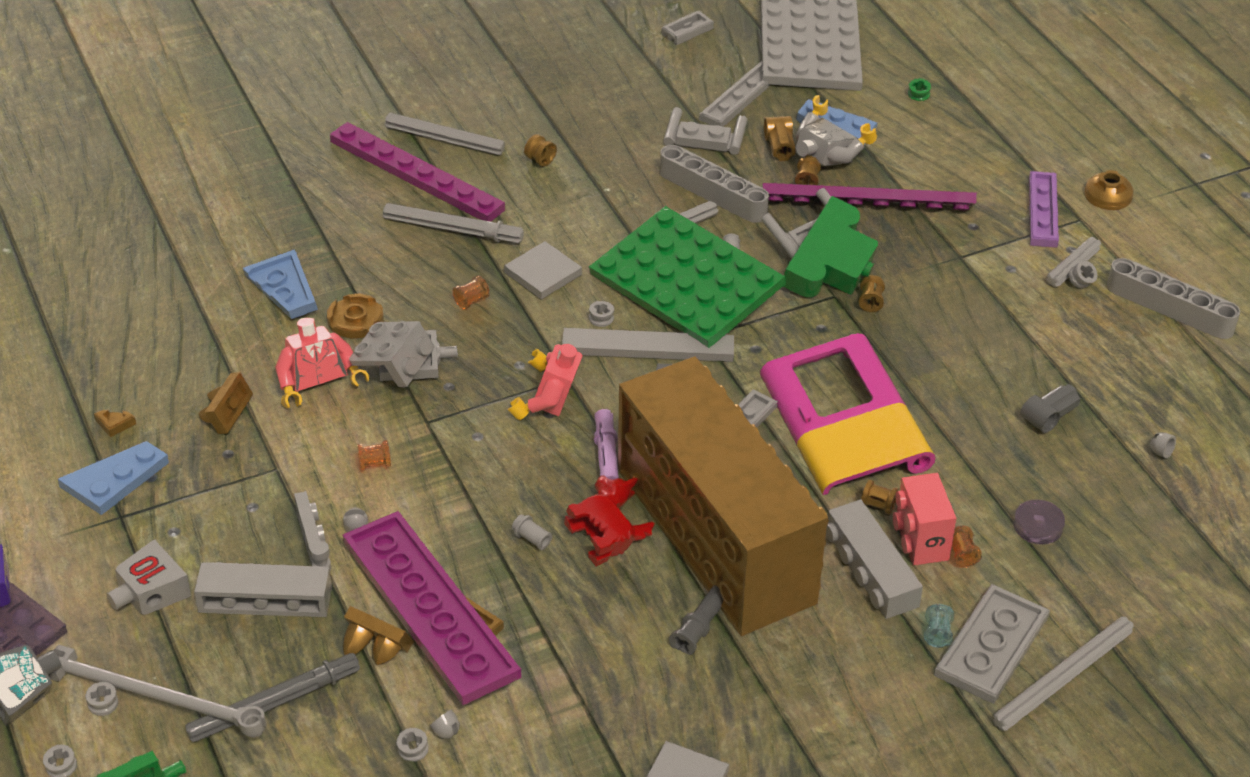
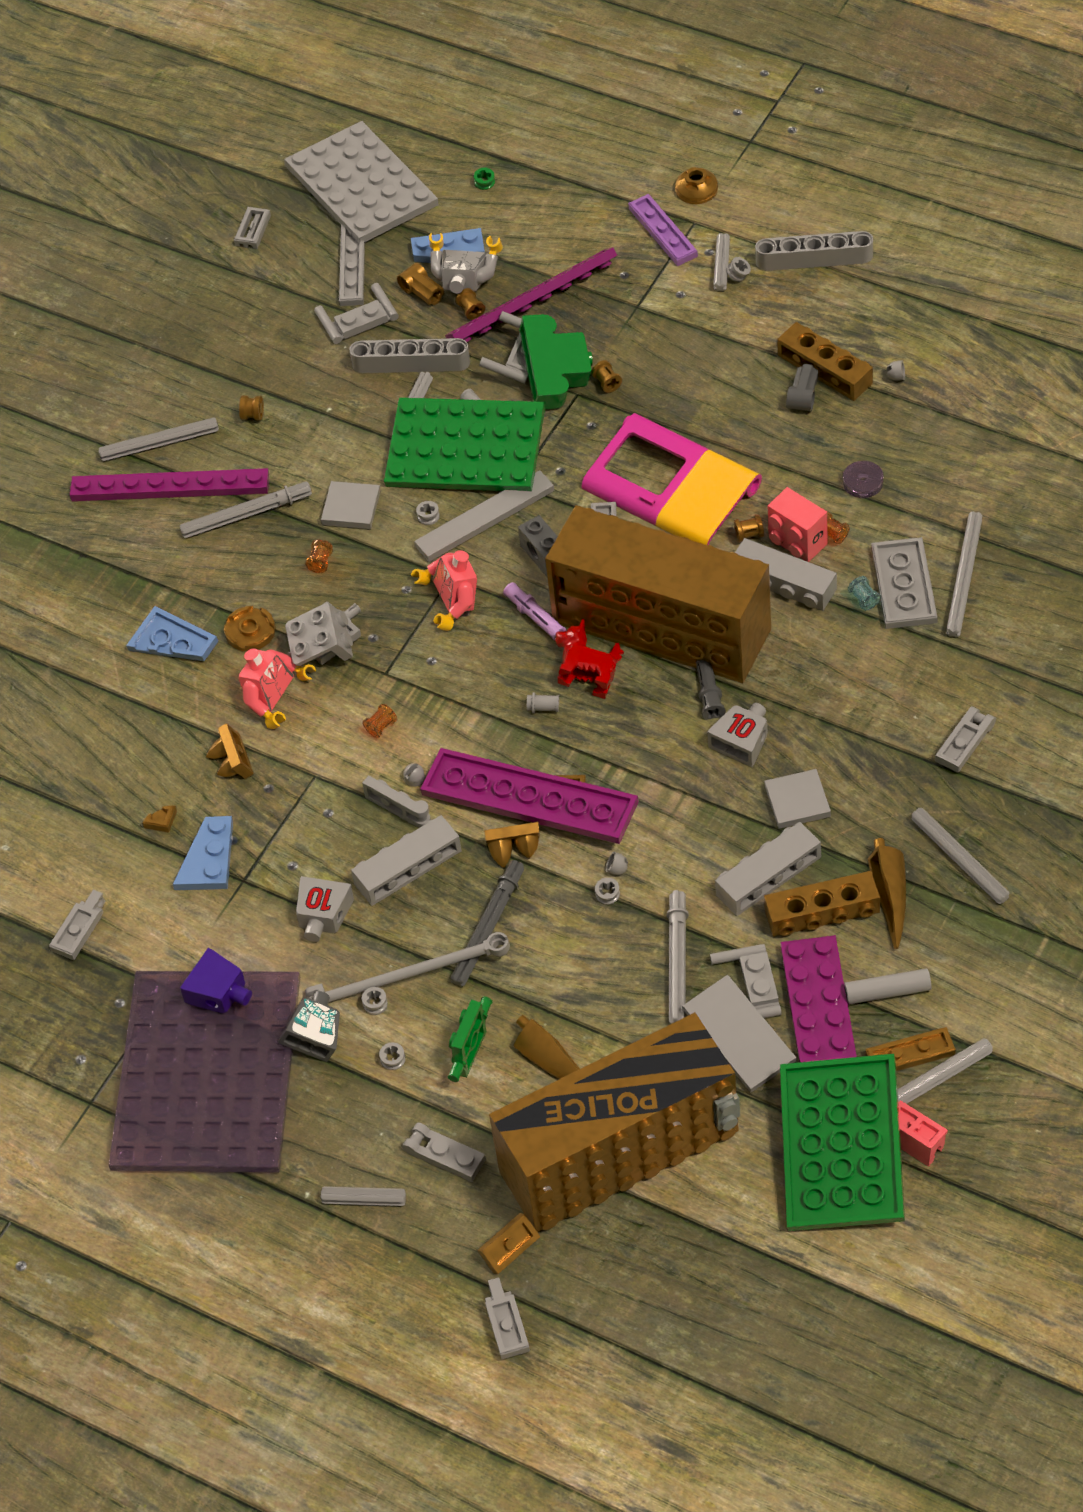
camera: 30 degrees left, 10 degrees up
none -> light grey torso [707,703,768,767]
none -> pearl gold brick [777,322,873,401]

